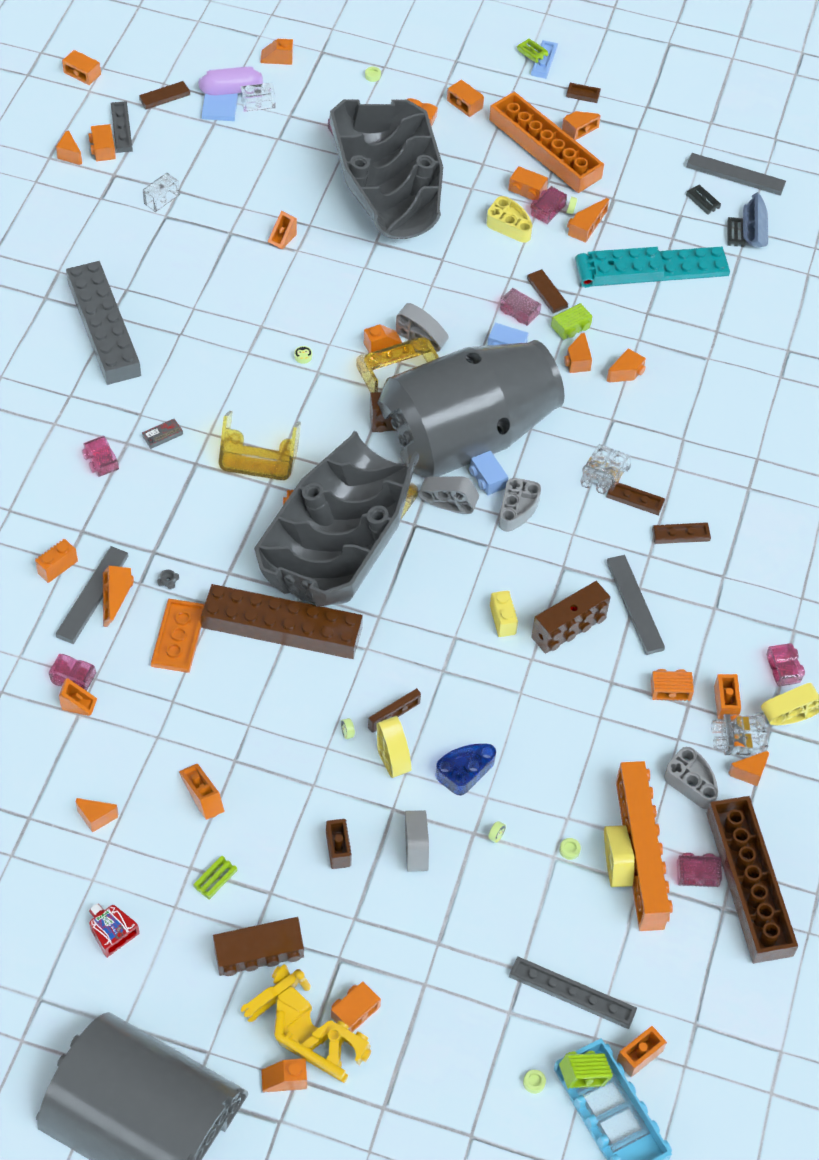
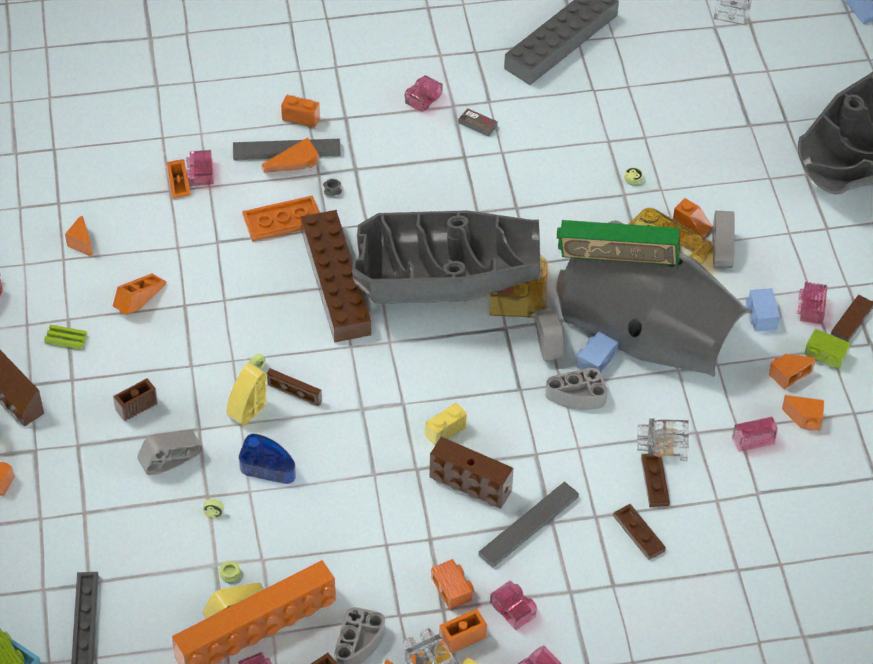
camera: 65 degrees right, 5 degrees down
clear yellow windscreen [218,410,301,480] -> none
orange slope [268,210,297,249] -> none
none -> clear pink brick [490,581,537,630]
none -> brick [557,220,680,266]
none -> clear pink brick [732,416,778,452]

